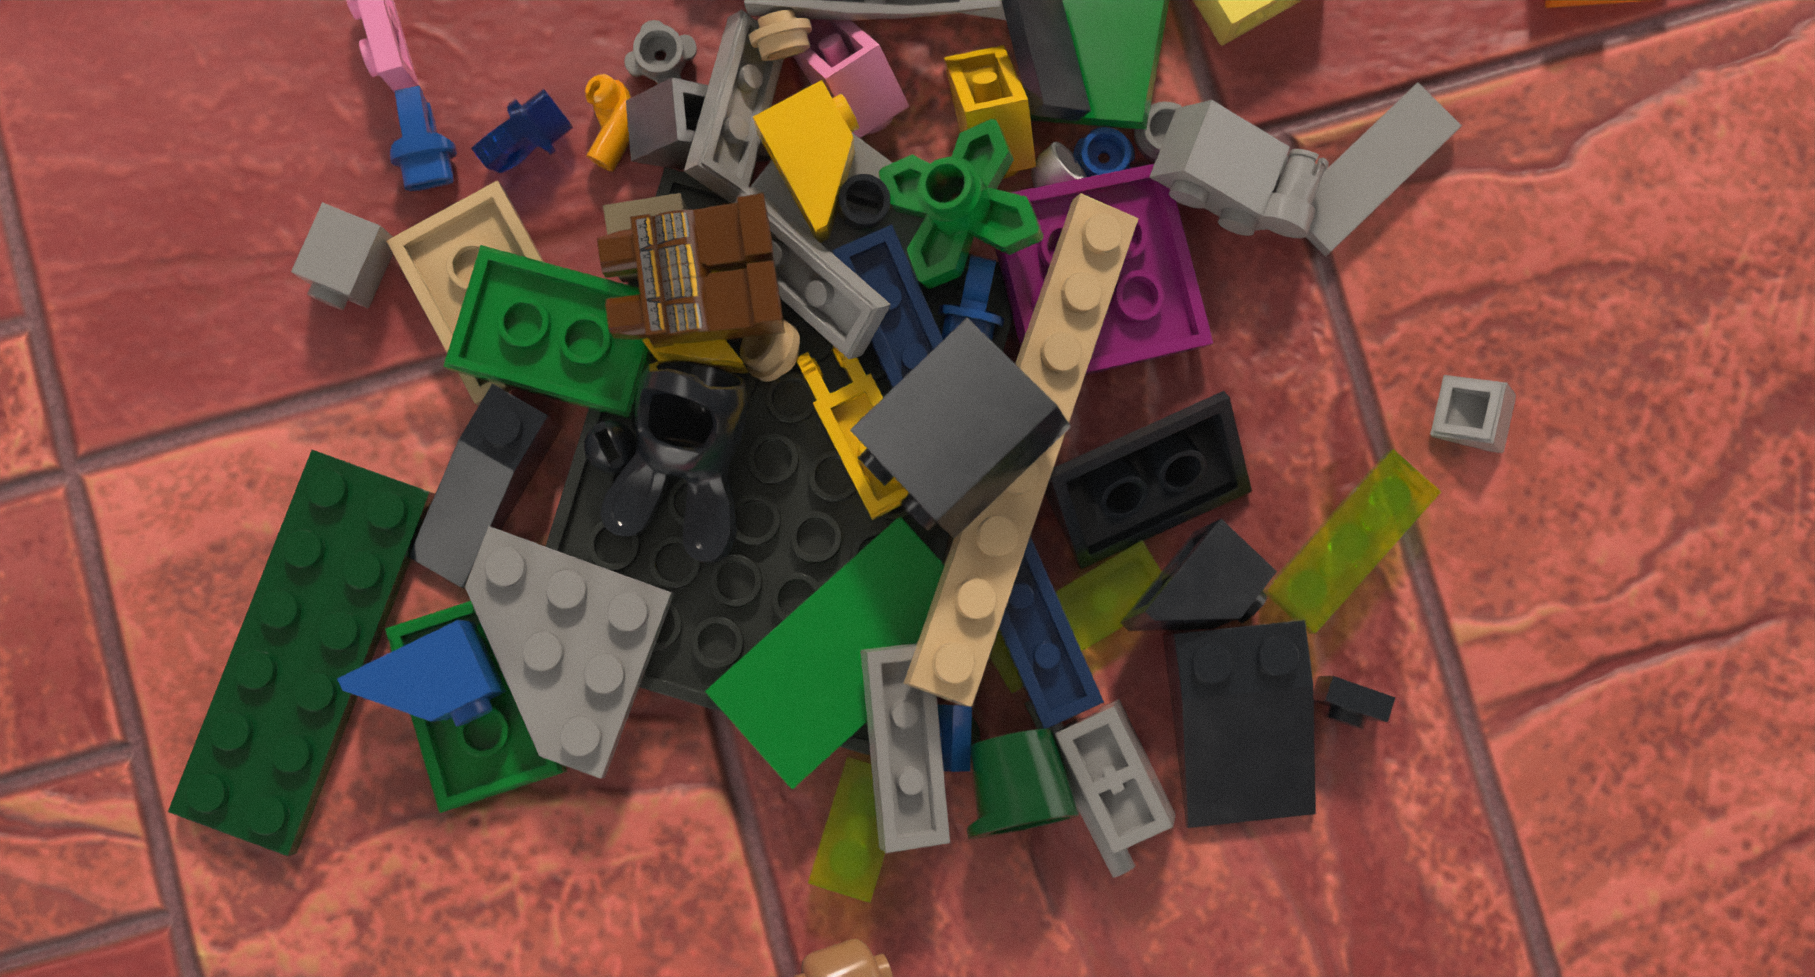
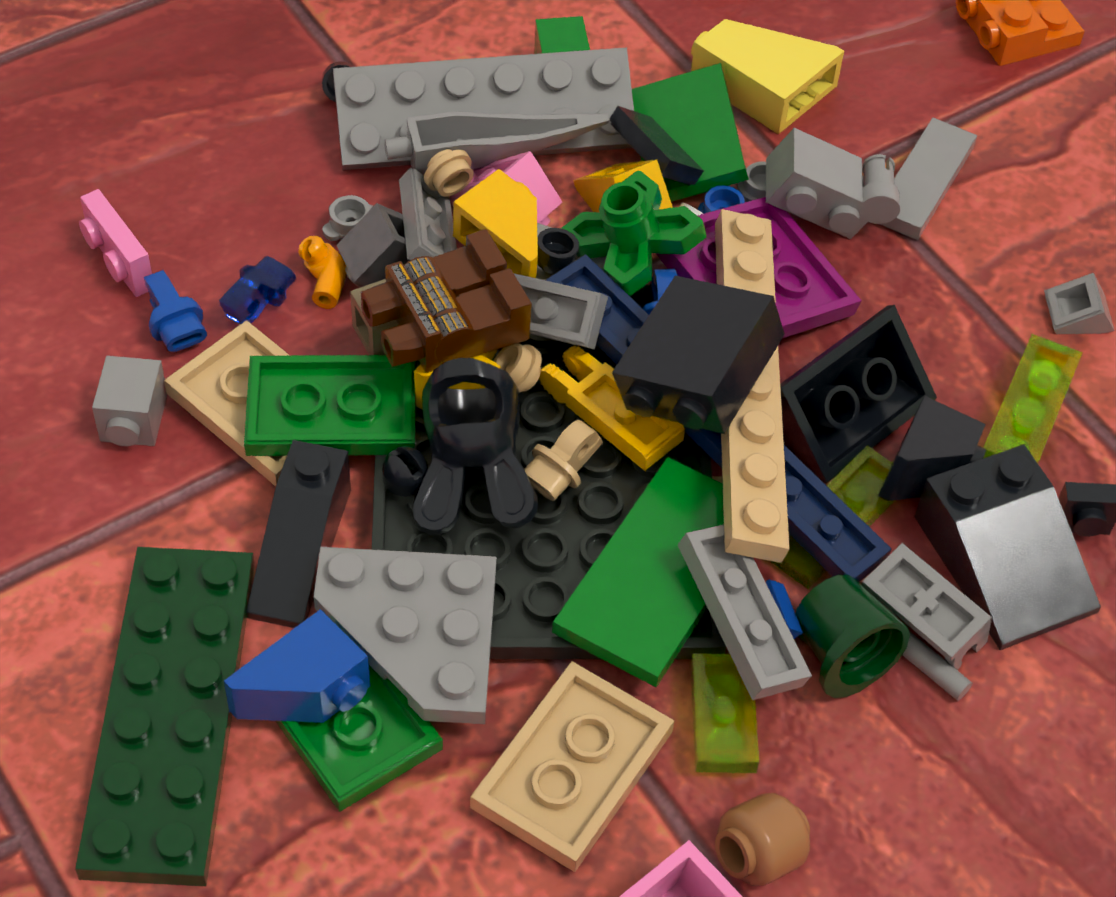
camera: 20 degrees left, 30 degrees down
none -> tan plate [470,661,674,872]
none -> tan piece [524,420,603,501]

